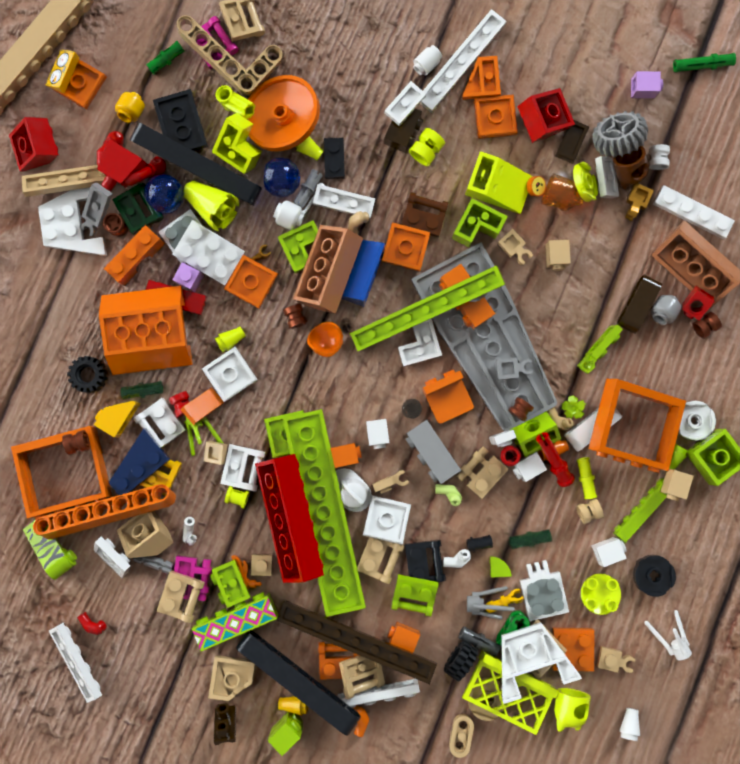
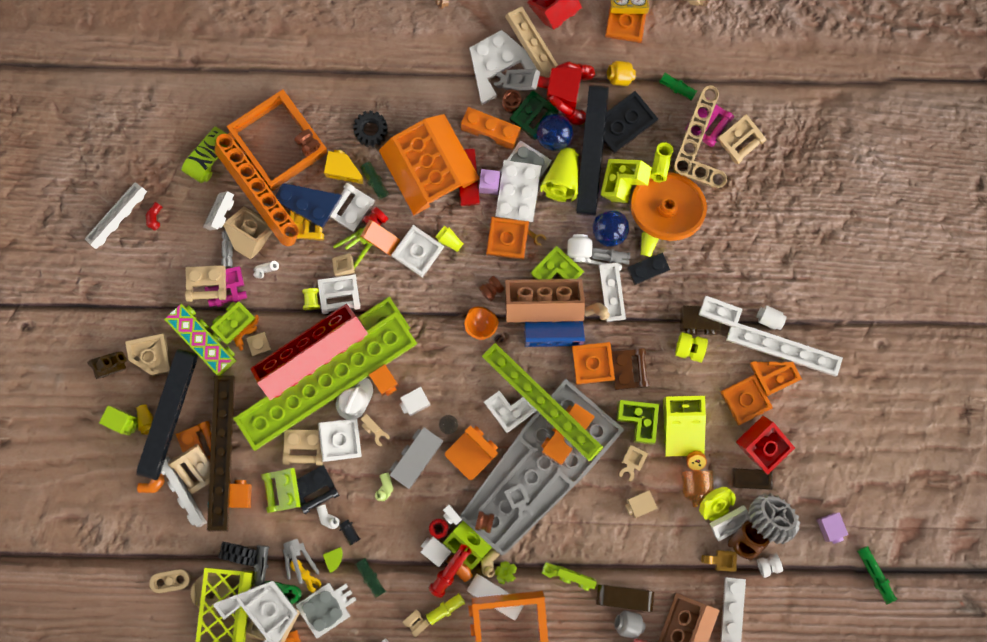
camera: 65 degrees right, 5 degrees down
tan plate [457,446,508,499] -> none

